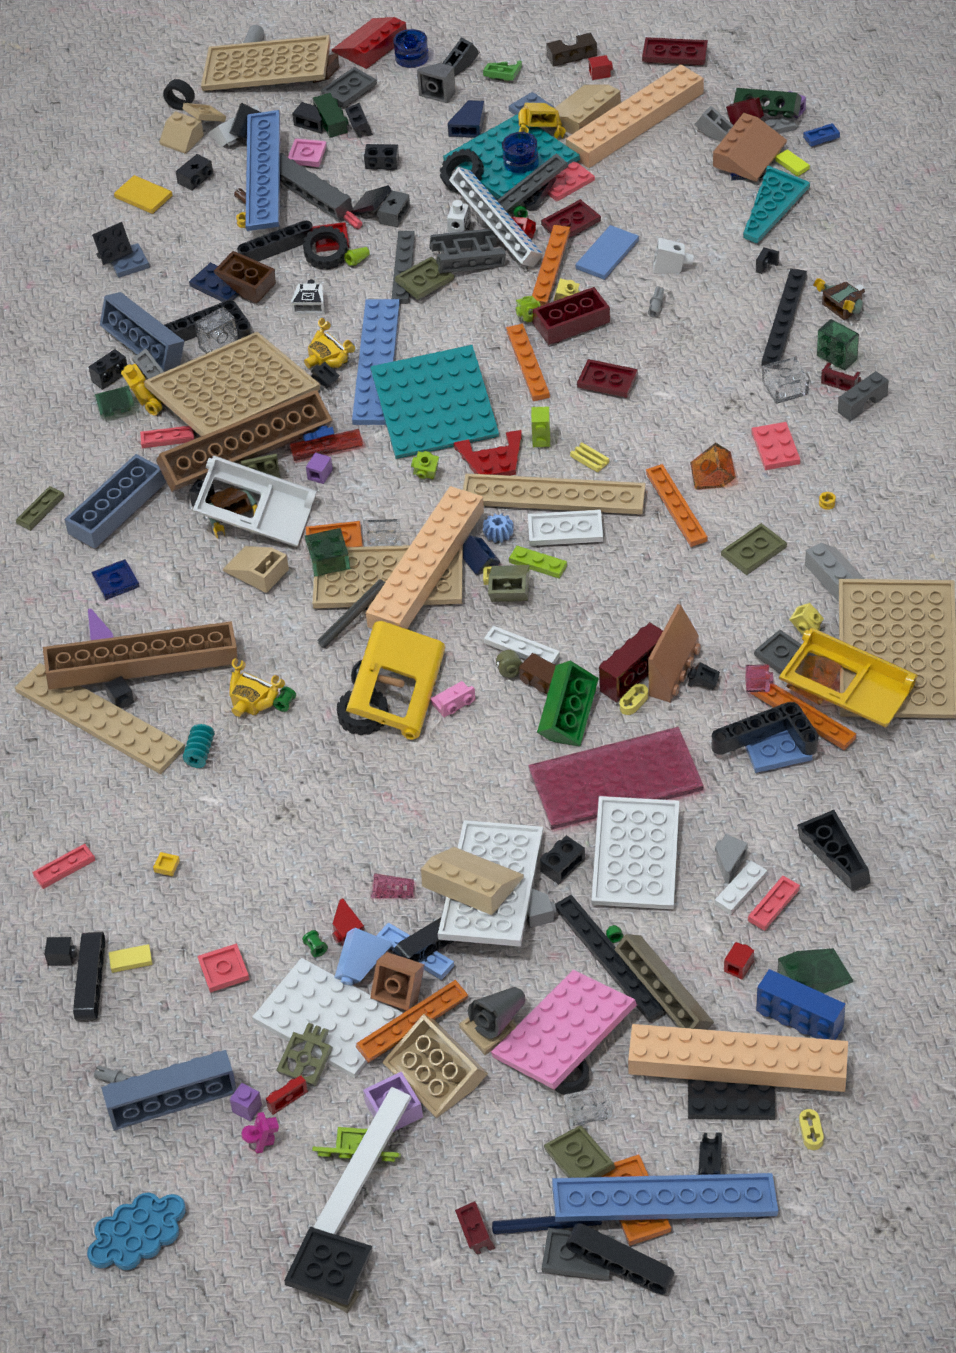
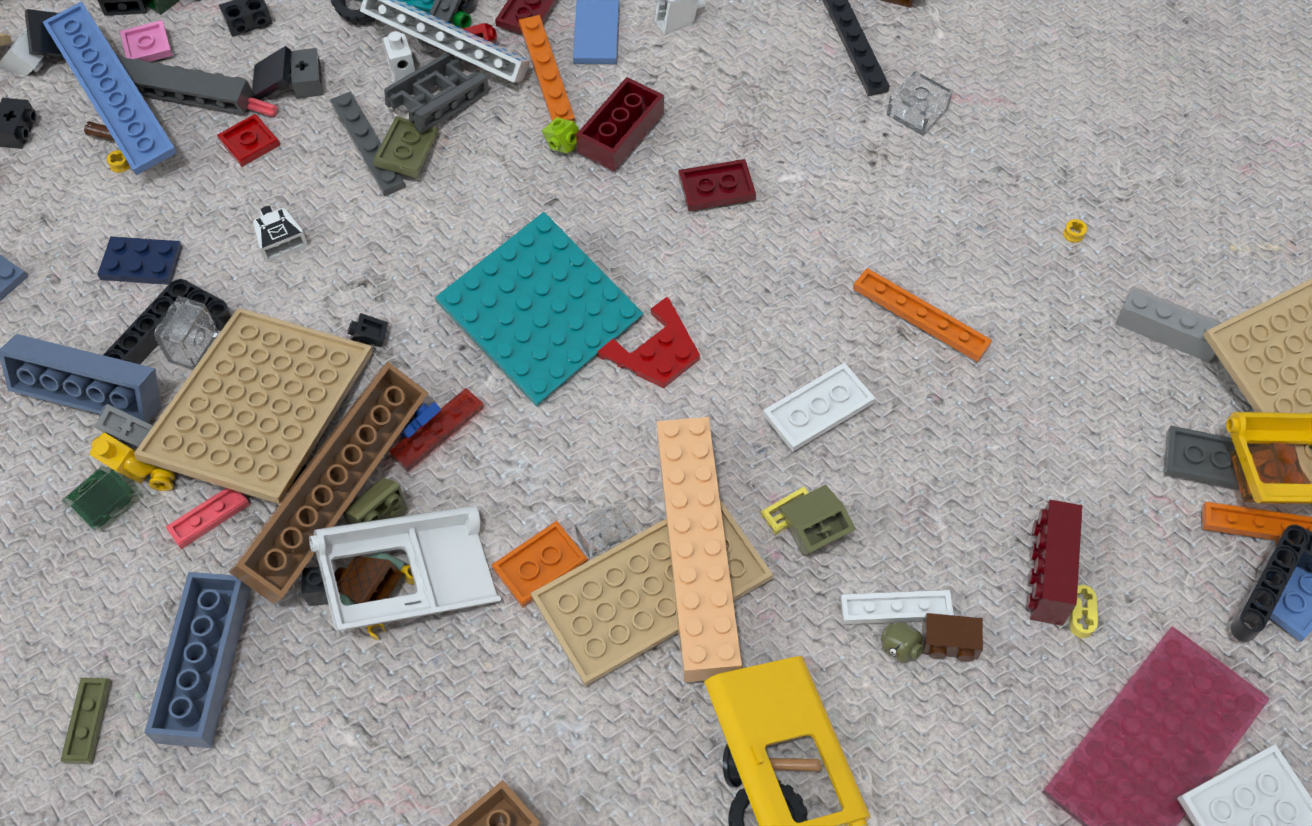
camera: 35 degrees left, 10 degrees up
black brick [88,349,127,390] -> none
clear blue tile [91,559,140,600] -> none
reddish brown slope [214,251,276,304] -> none
tan slope [223,546,289,593] -> none
black beam [237,220,313,262] -> none
black tyre [303,226,348,270] -> none
yellow torso [304,318,356,369] -> none
clear green brick [305,528,350,577] -> none
medium lavender brick [306,453,333,484] -> none
dark grey axle [317,579,386,648] -> none
lime cone [344,247,370,266] -> none
medium blue plate [352,299,400,425] -> none
lime brick [411,451,439,480] -> none
bright pink bracket [431,681,476,717] -> none
tan plate [463,473,646,514] -> none
dark blue panel [463,535,500,575] -> none
light blue gear [483,513,514,543] -> none
orange plate [506,324,550,401] -> none
lime plate [509,545,567,579] -> none
lime brick [531,406,551,447] -> none
green slope [537,660,599,746] -> none
light yellow brick [553,278,581,301] -> none
light yellow tile [570,442,609,473] -> none
light grey axle [648,286,664,317] -> none
nougat slope [648,604,701,702] -> none
black bracket [687,662,720,690] -> none
clear orange slope [690,442,736,490] -> none
olive tile [721,523,787,575] -> none
clear pink brick [745,665,773,692] -> none
coral plate [751,422,800,470] -> none
light yellow brick [789,603,824,635] -> none
clear green brick [817,319,859,371] -> none
dark red hinge [821,362,861,391] -> none
dark grey arch [838,371,889,421] -> none

